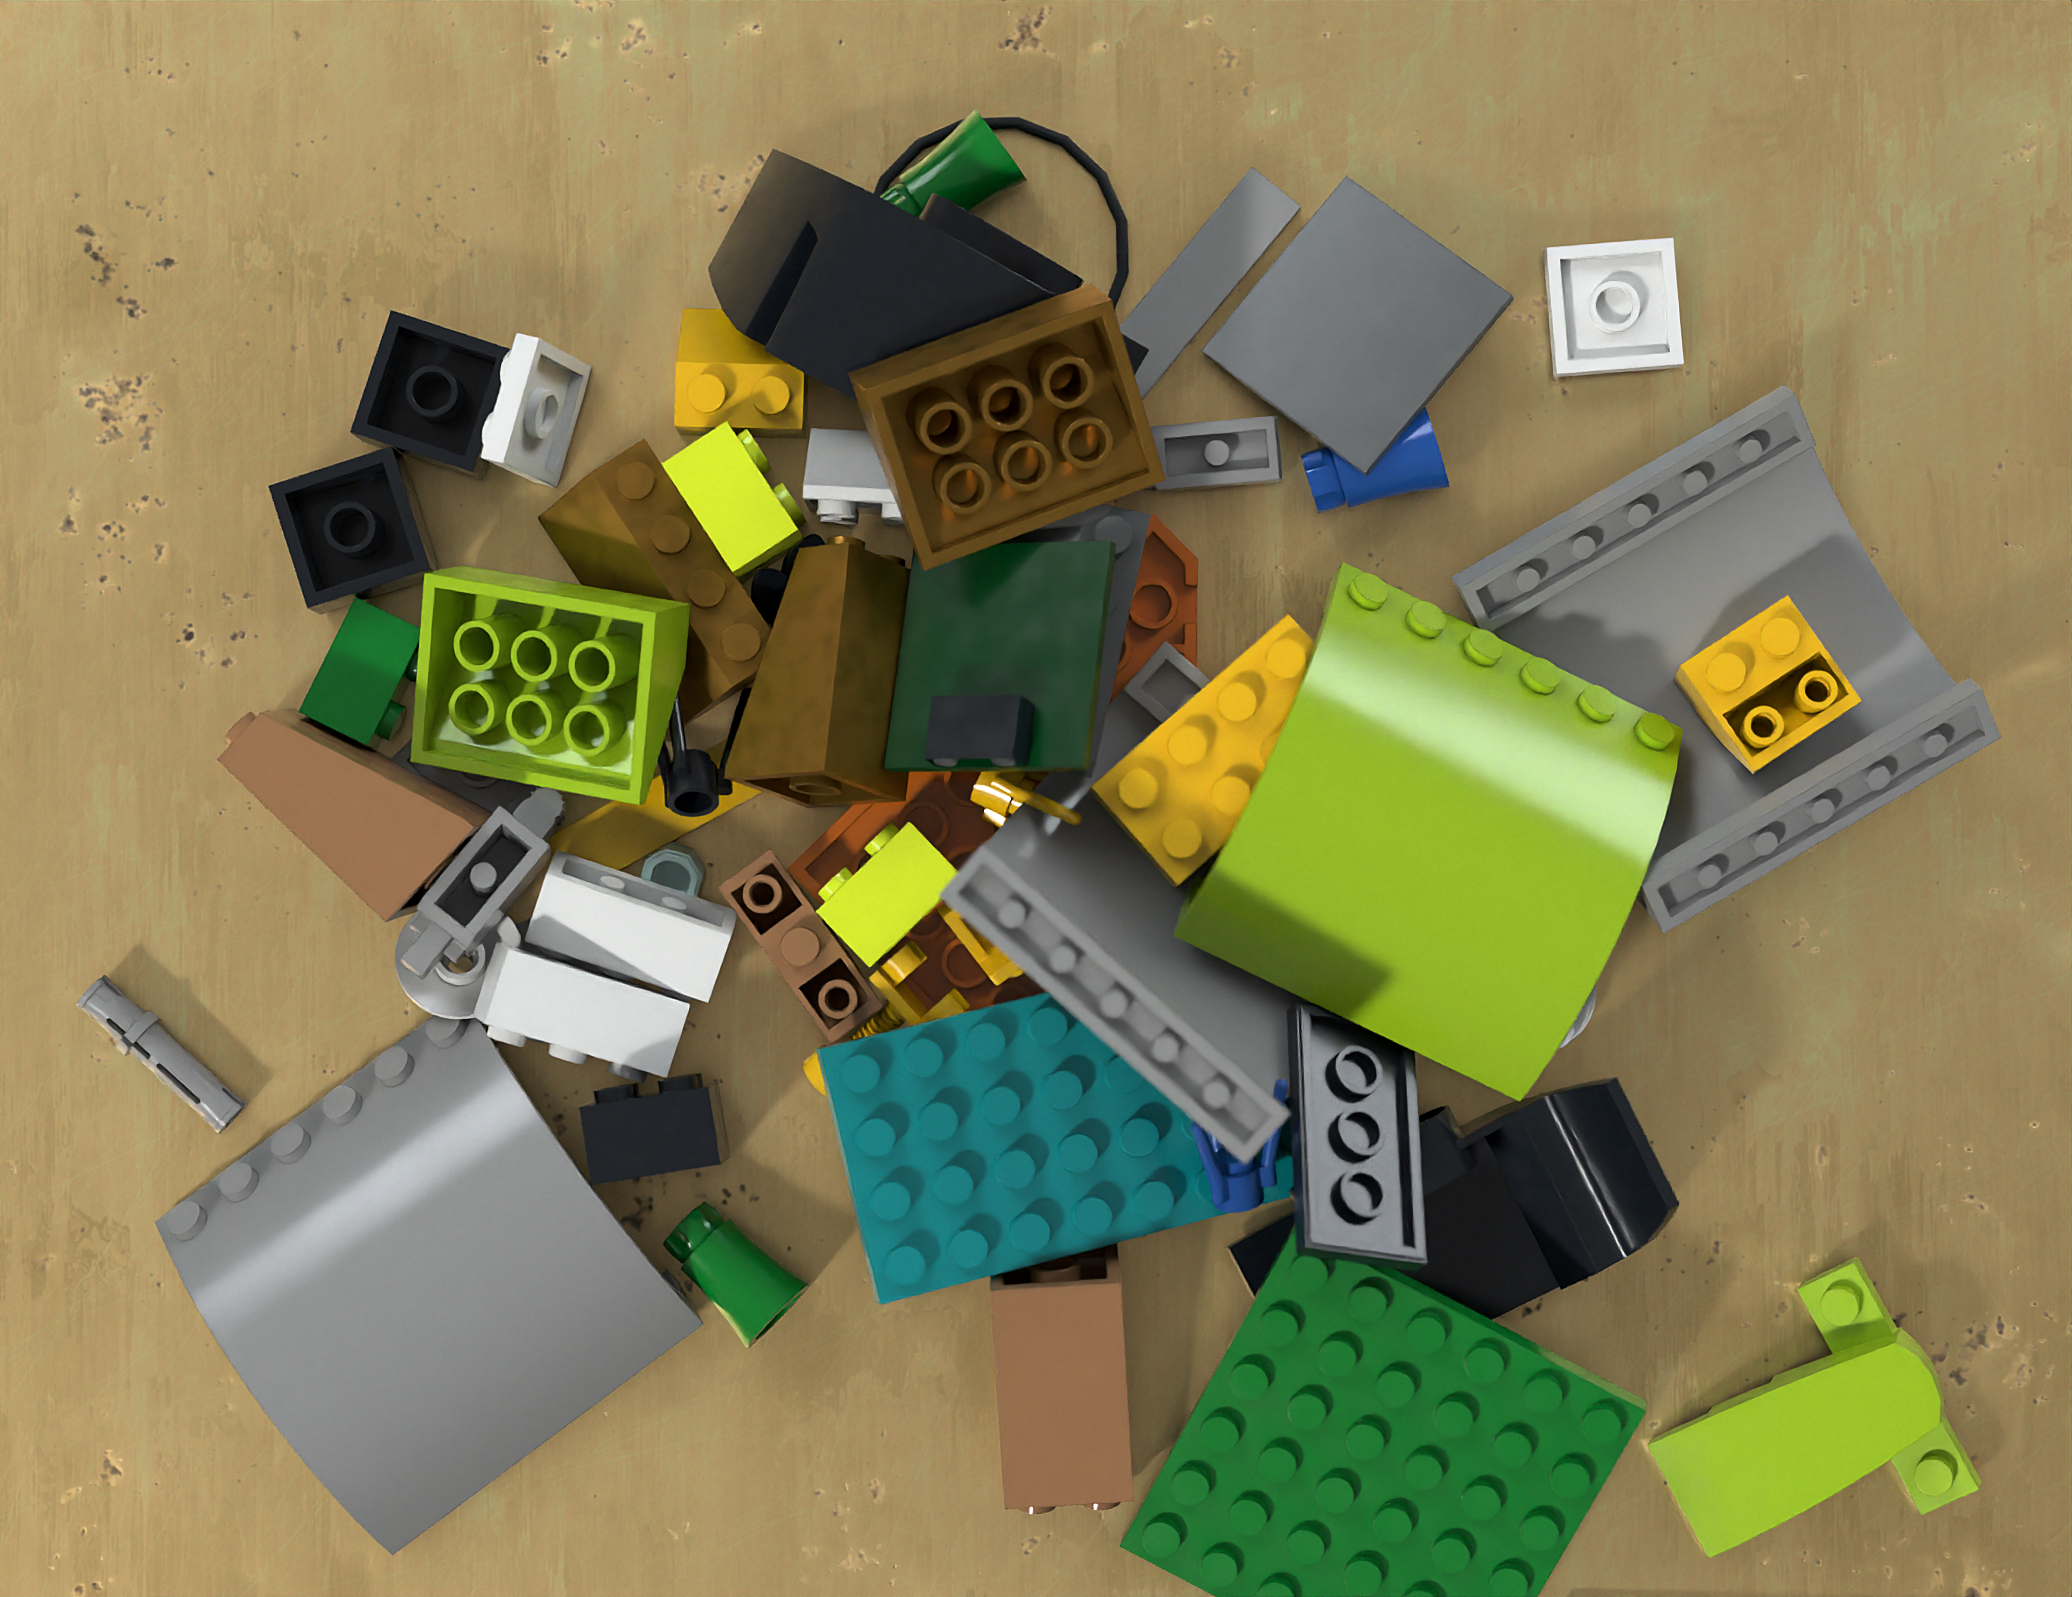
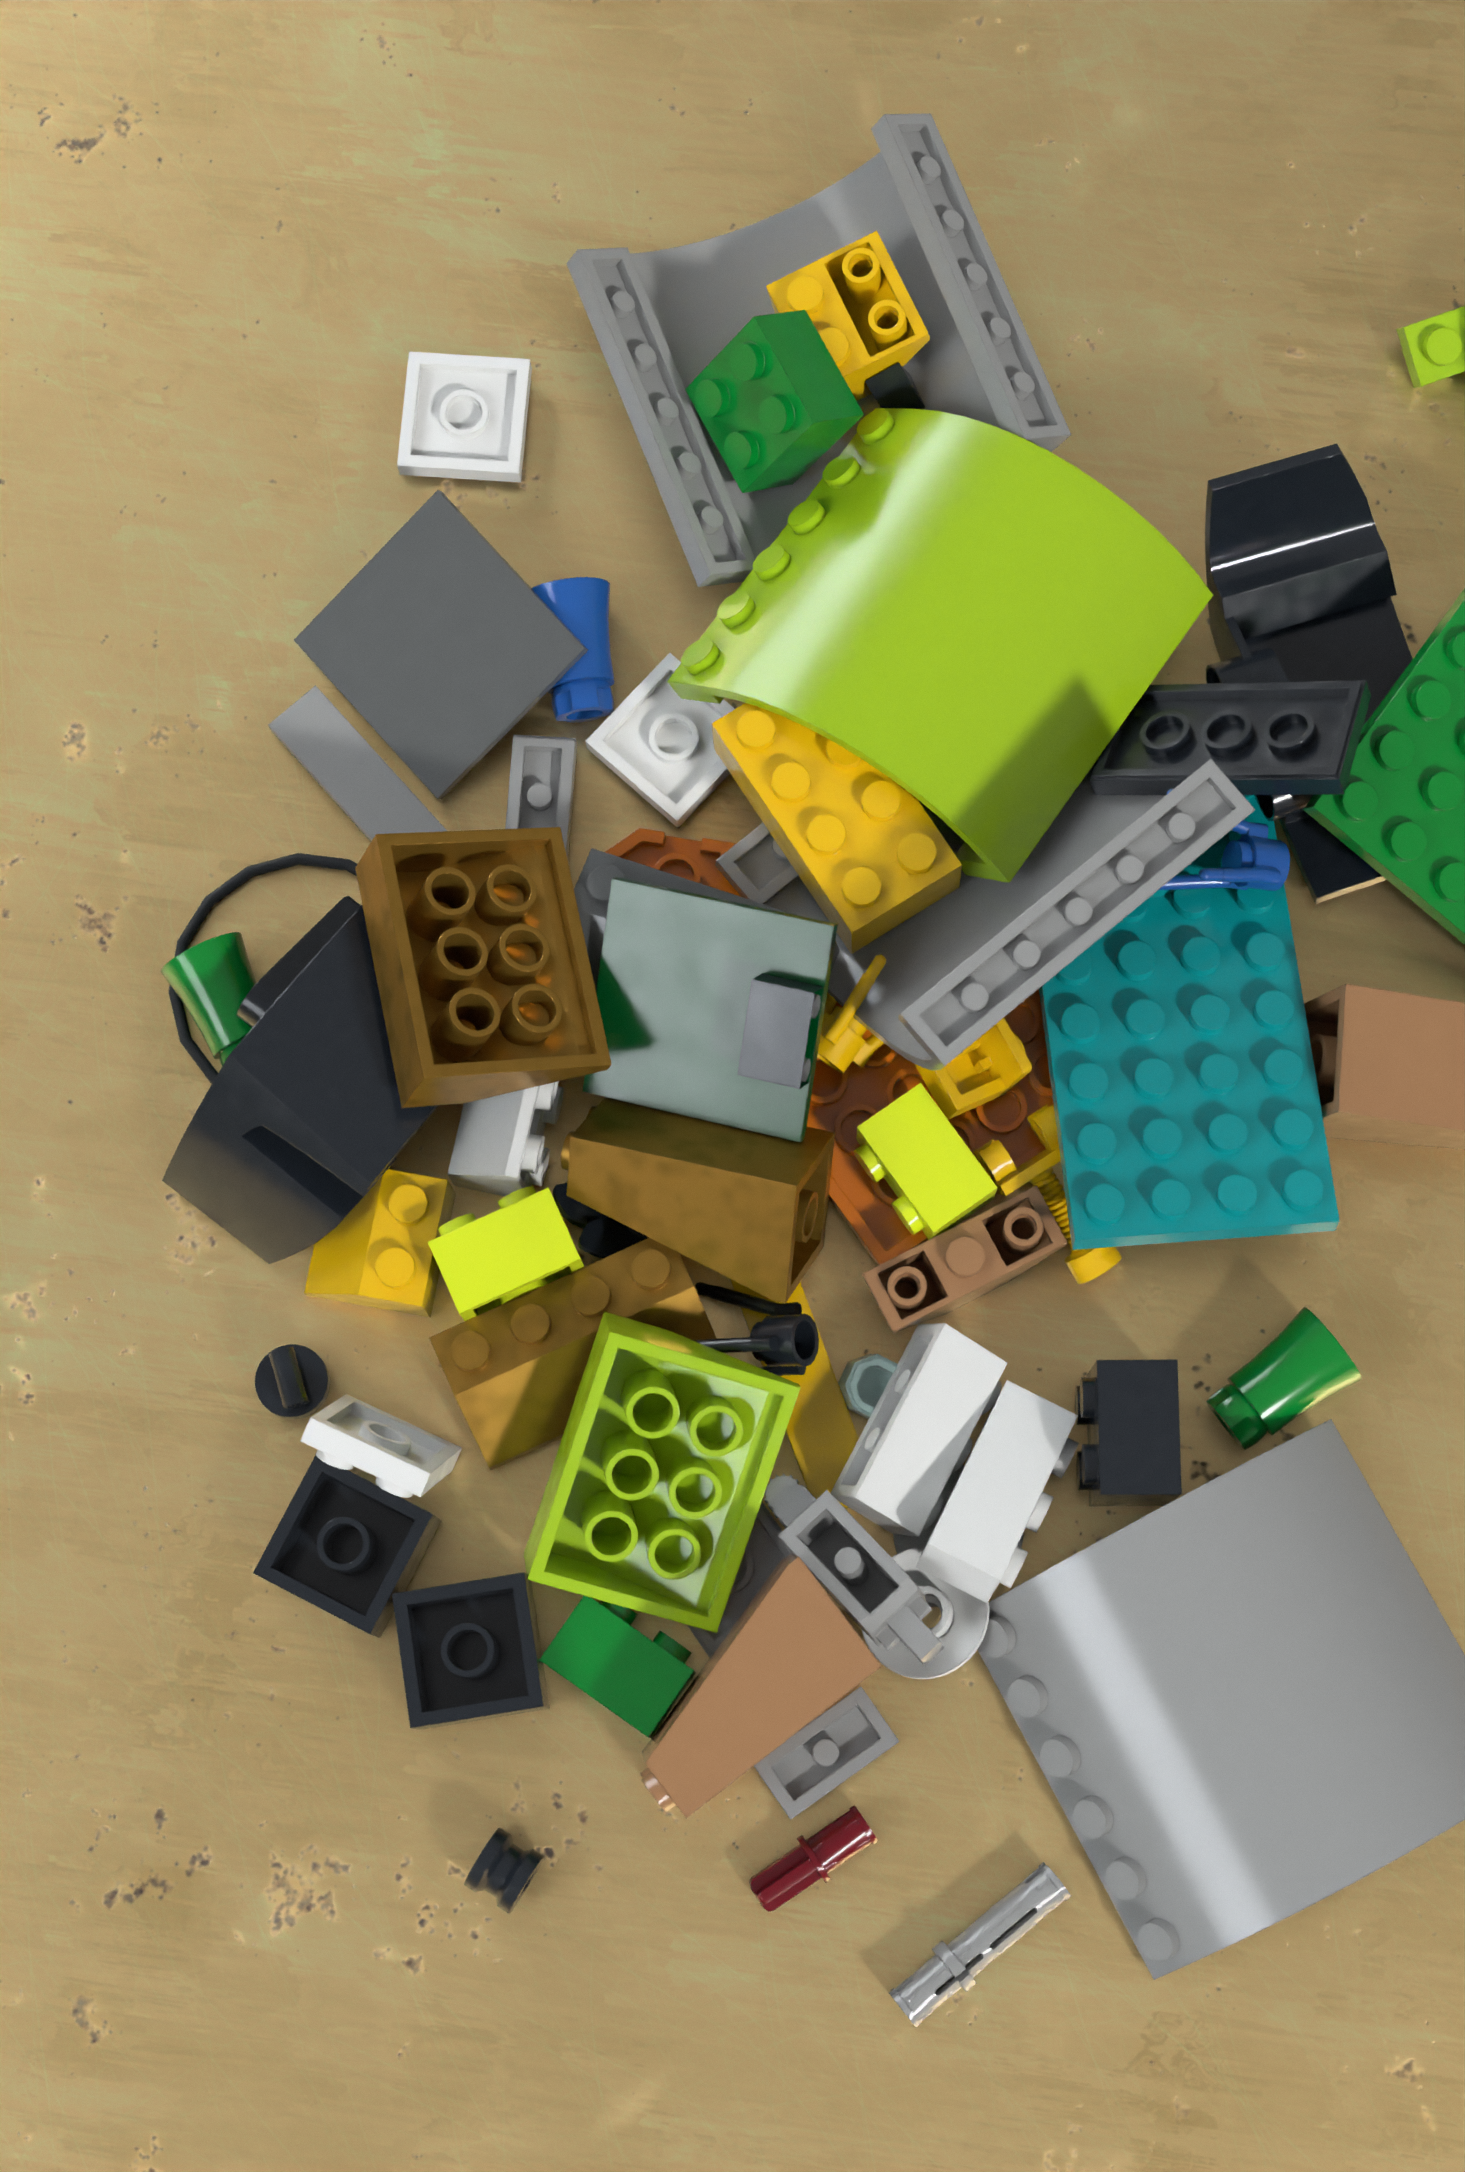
camera: 75 degrees left, 10 degrees down
none -> black piece [255,1344,330,1420]
none -> black wheel [464,1827,545,1914]
none -> white plate [585,653,735,828]
none -> green brick [685,310,864,493]
none -> dark red axle [749,1805,878,1912]
none -> light grey plate [754,1686,900,1820]
none -> black piece [865,362,926,409]

